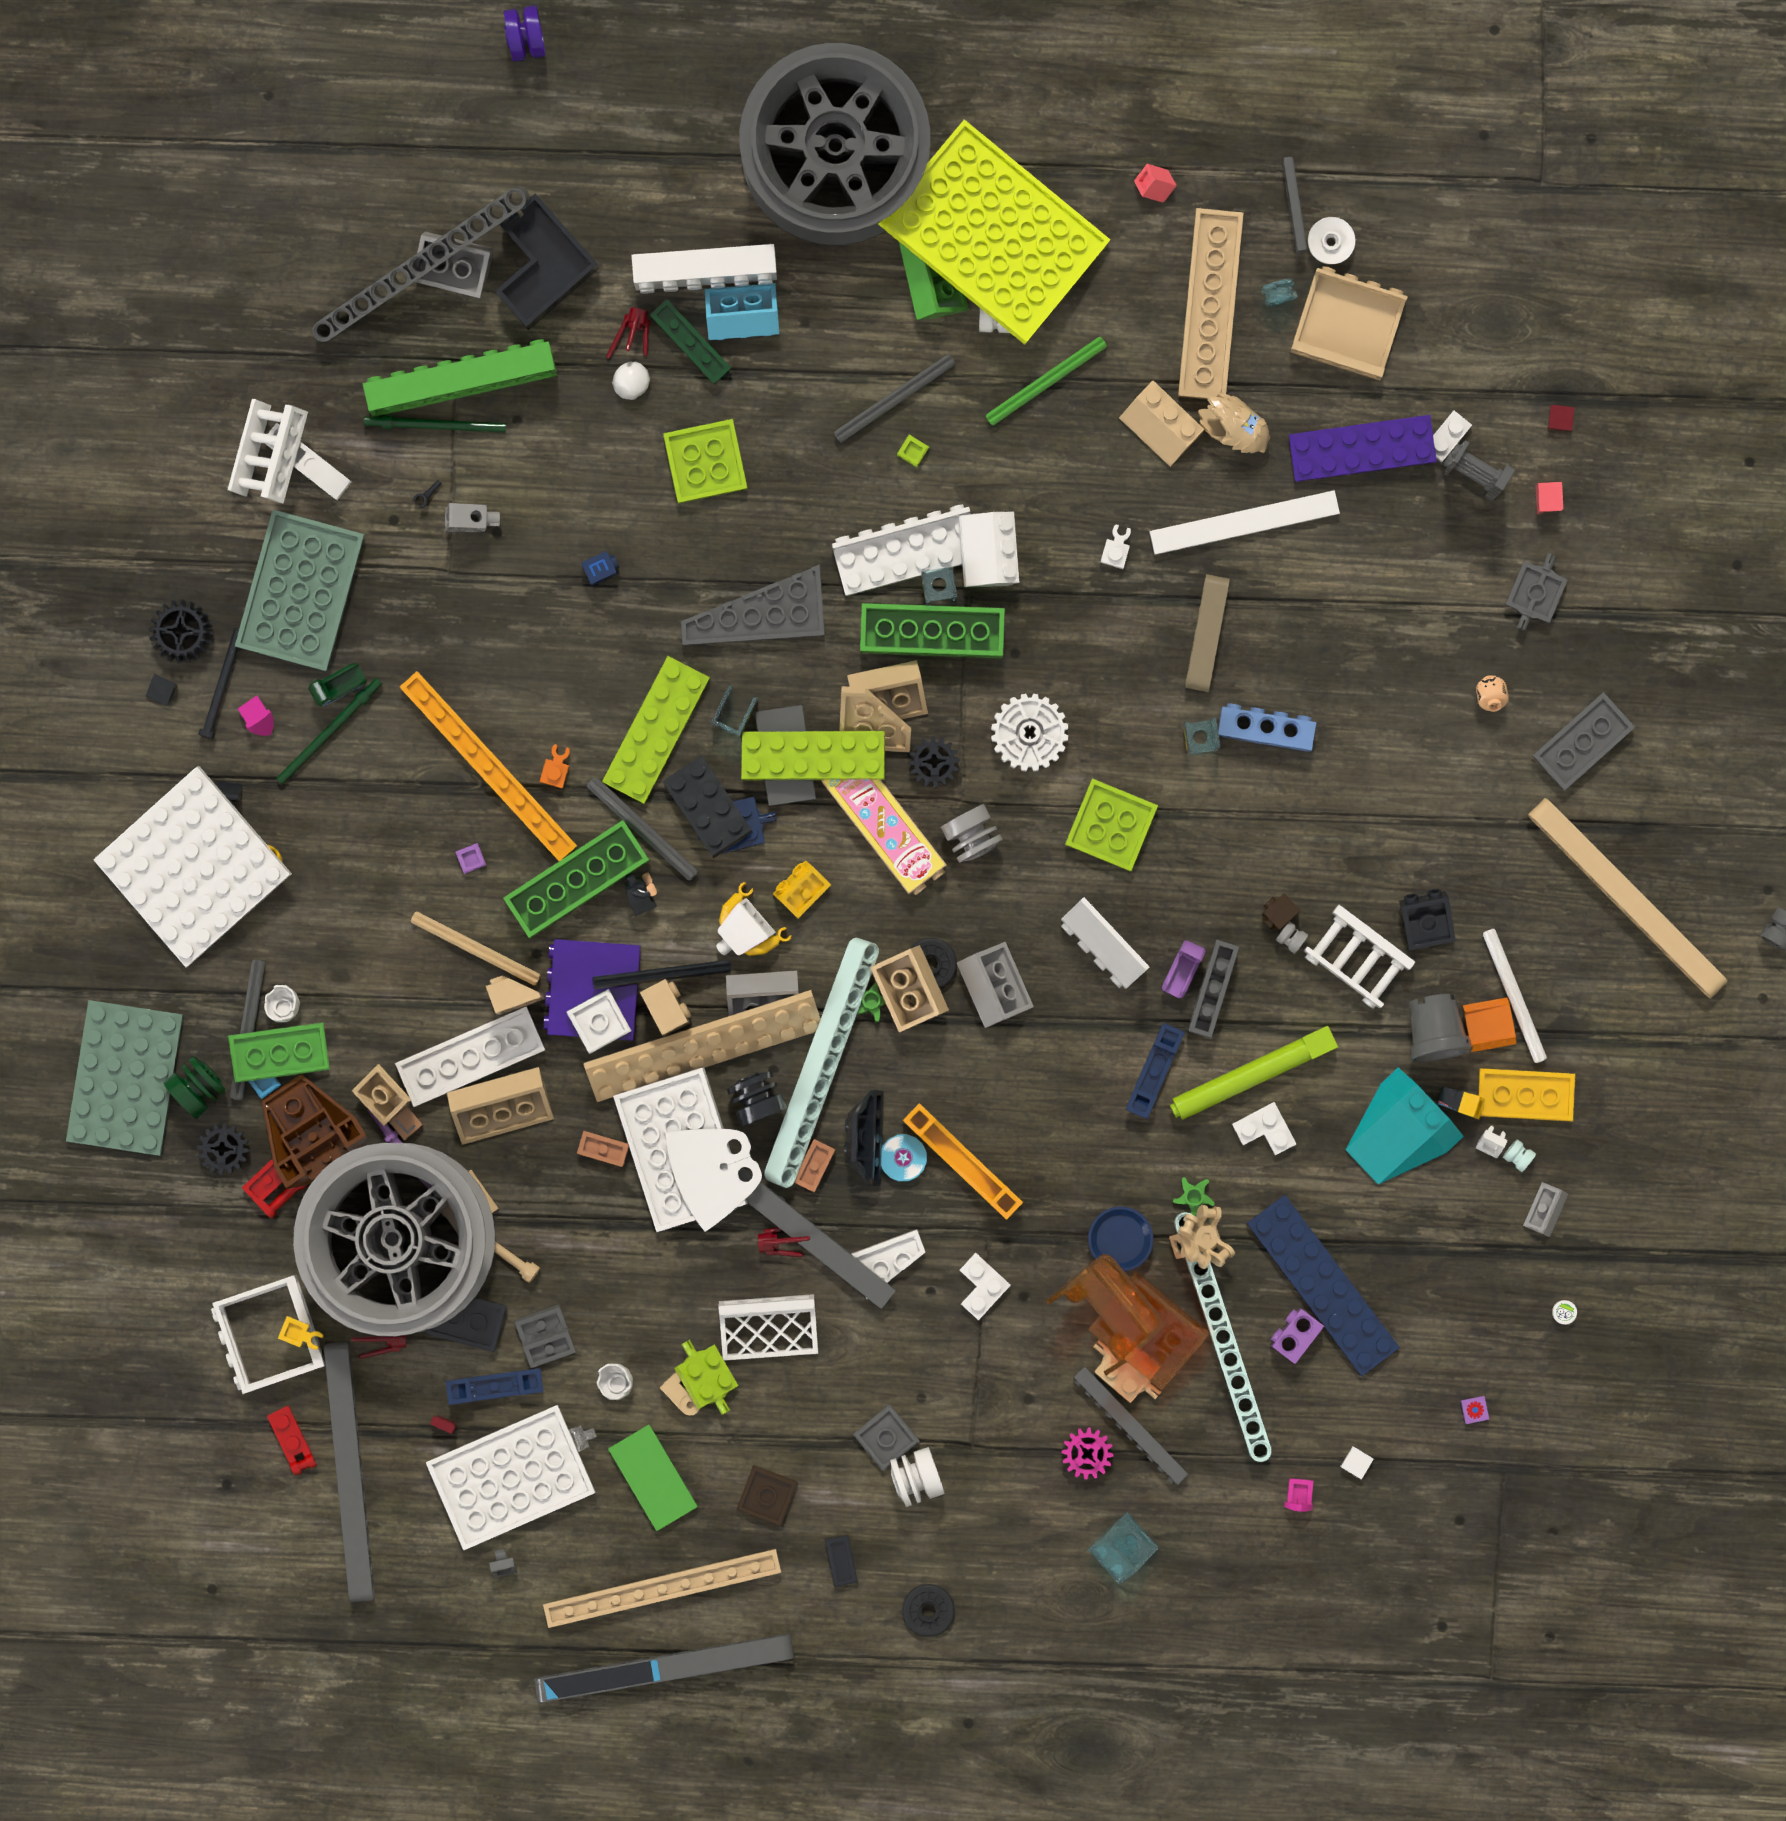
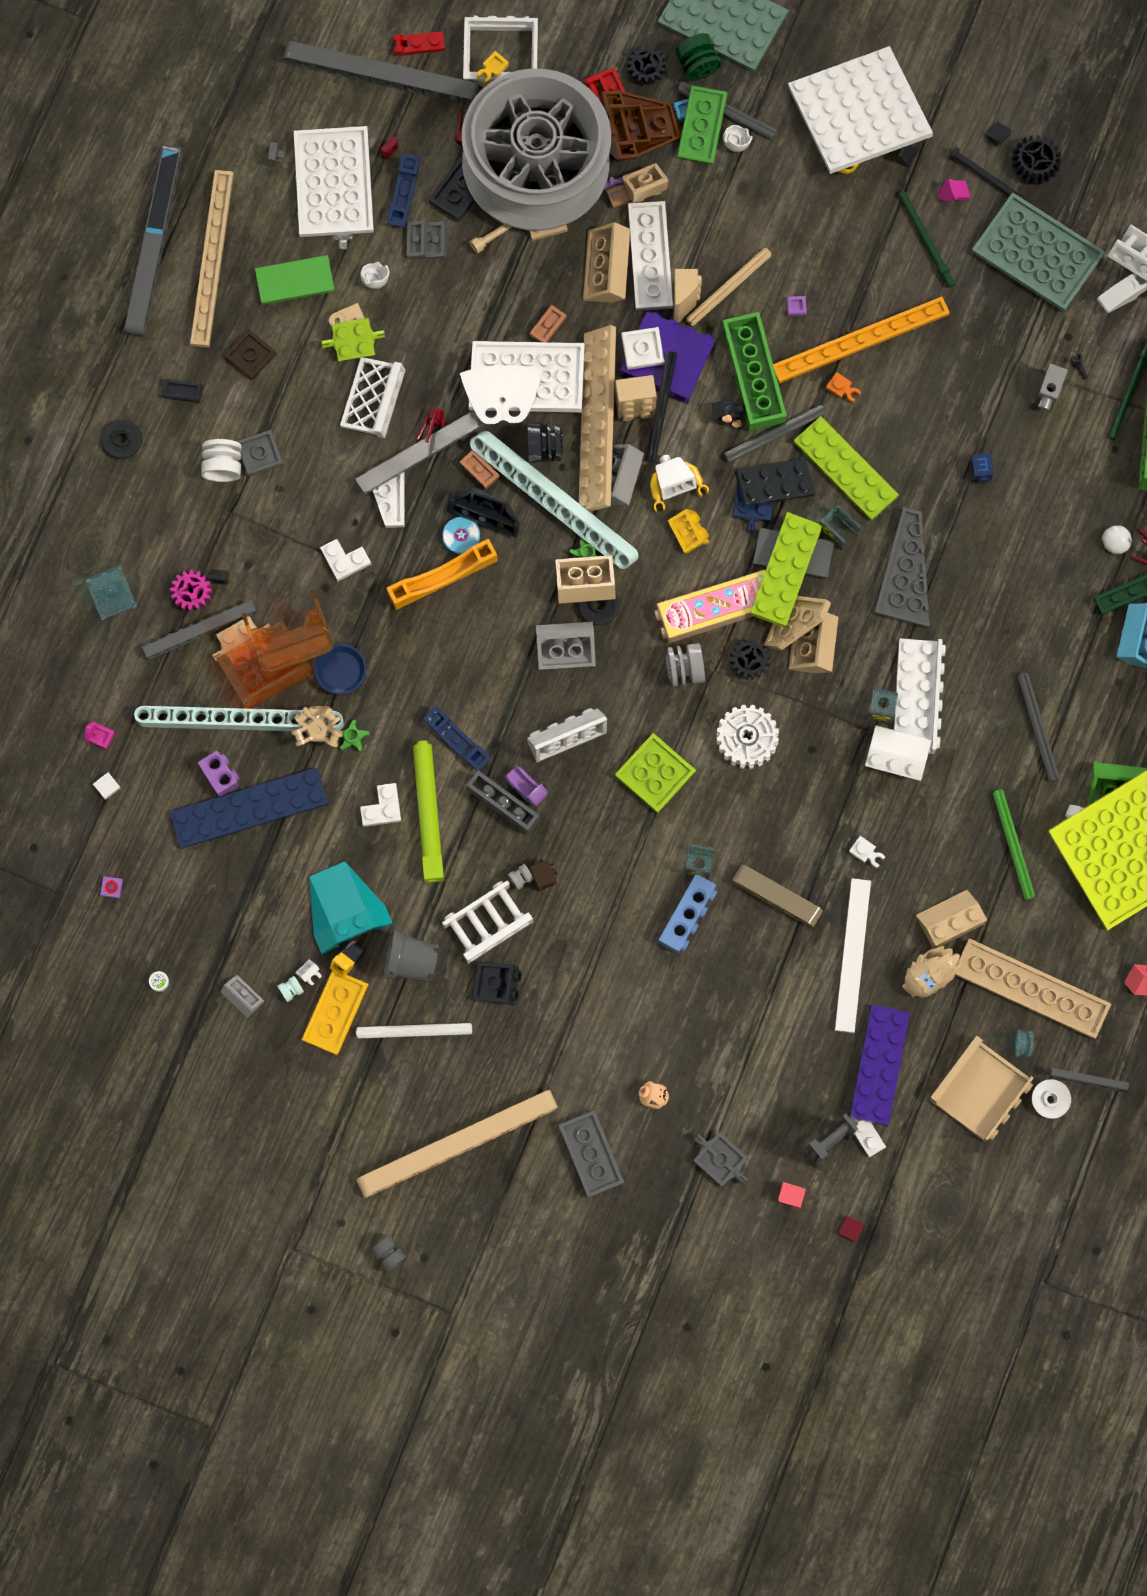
camera: 110 degrees right, 10 degrees down
dark green animal [308,663,367,707] -> none
lime plate [663,419,747,504] -> none
bright green brick [860,603,1005,658] -> none
lime tile [897,435,929,468] -> none
orange slope [1463,997,1516,1052] -> none
none -> black slope [208,570,229,585]

